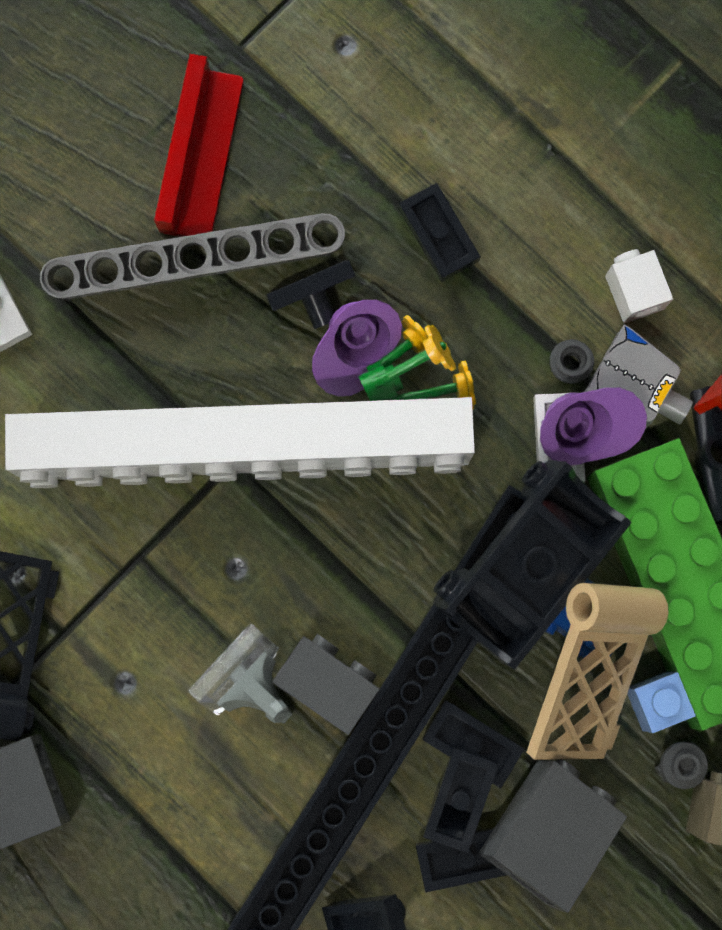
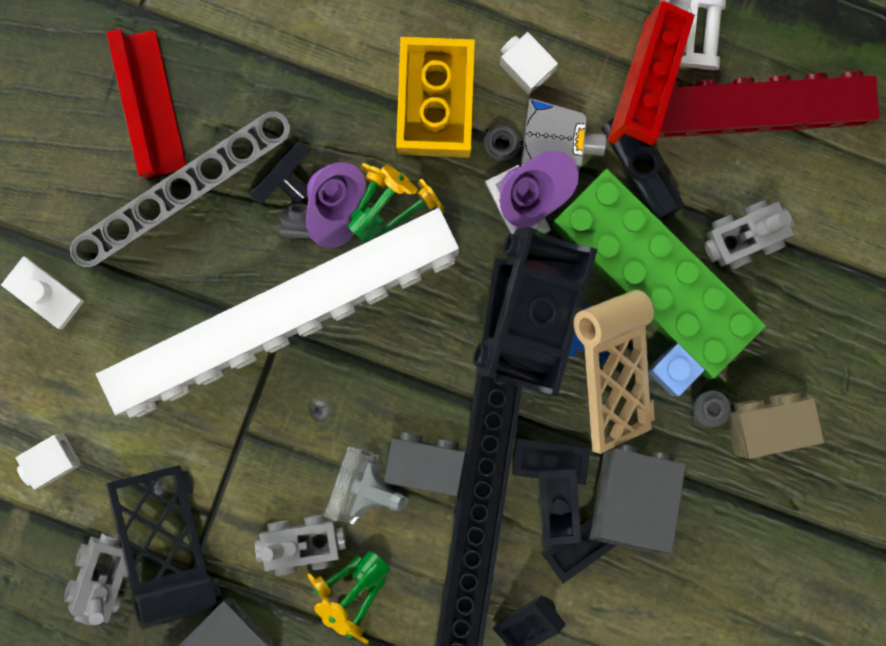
camera: 25 degrees left, 5 degrees up
black plate [398,183,481,282] -> none
none -> light grey brick [255,514,346,576]
none -> dark grey plate [280,203,311,239]
none -> green plant [305,551,390,644]
none -> yellow brick [396,37,475,158]

